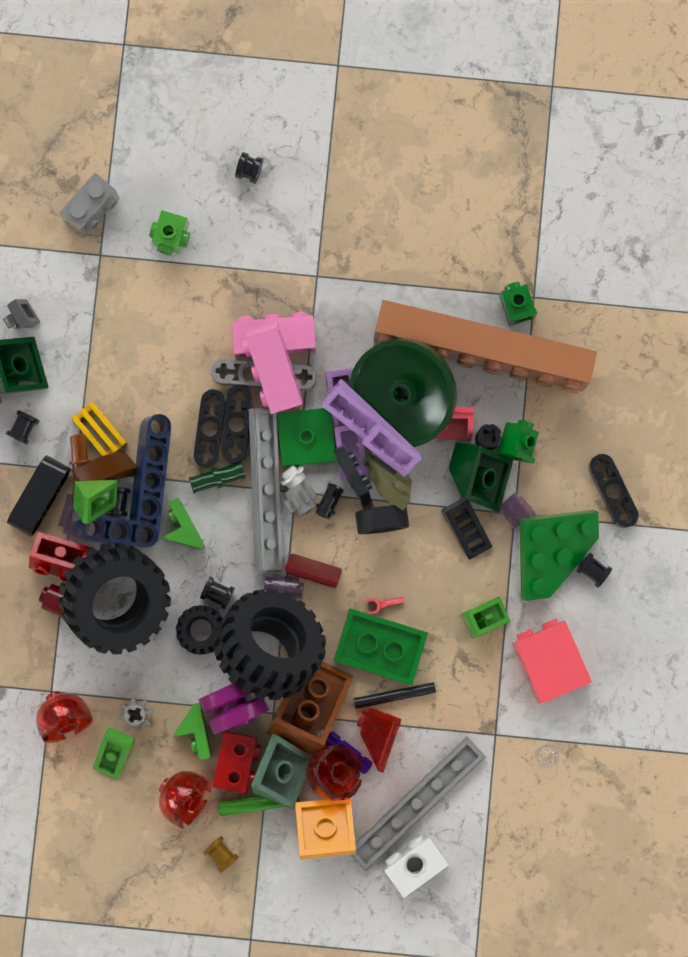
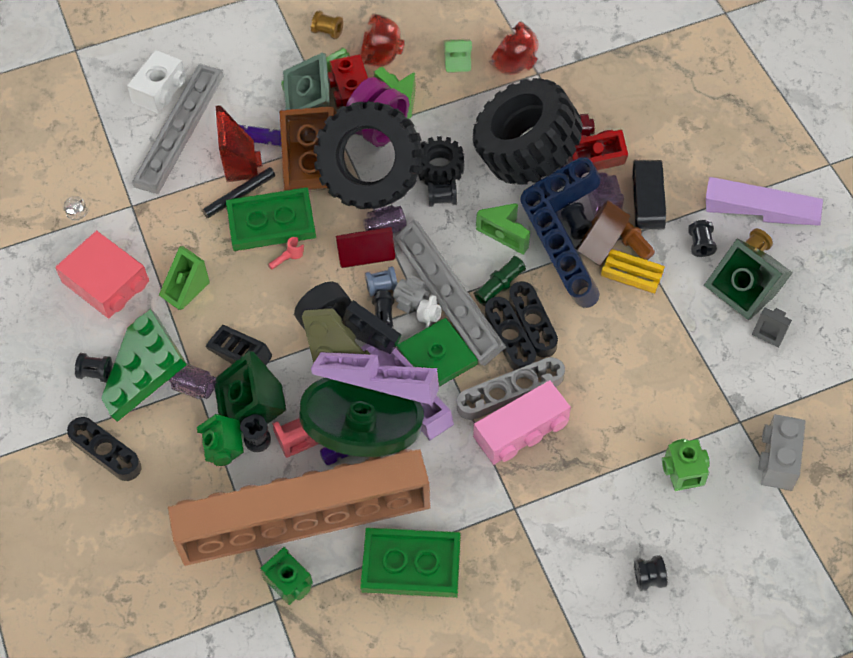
camera: 160 degrees right, 25 degrees down
bright green slope [73,480,118,524] -> none
light grey gear [118,697,154,732] -> none
bright pink brick [242,322,303,414] -> none
light orange bracket [295,797,356,860] -> none
clear red cylinder [306,745,362,801] -> none
none -> green plate [360,528,461,598]
none -> sand blue bush [365,266,398,297]

